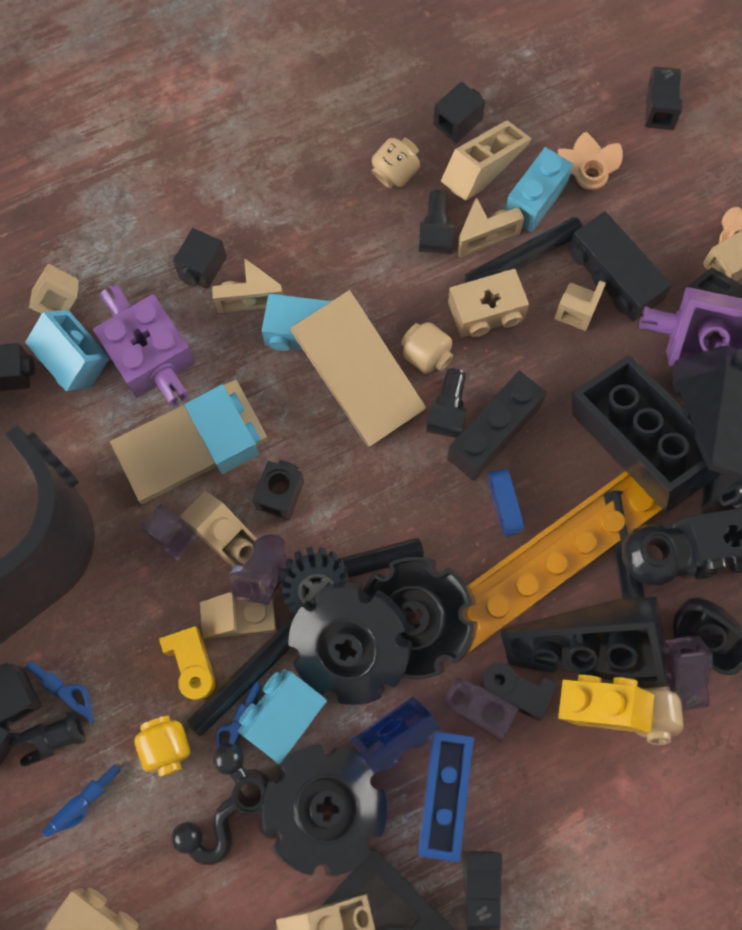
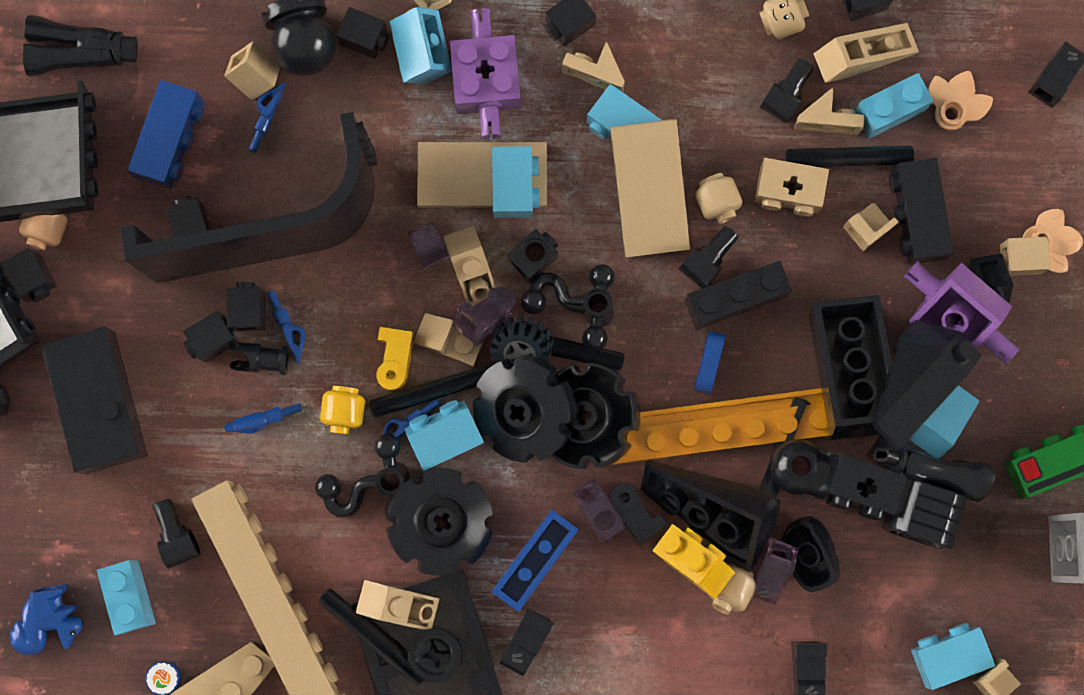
camera: 30 degrees right, 10 degrees up
clear blue plate [351,696,440,774] -> none
none -> black piece [521,264,615,351]

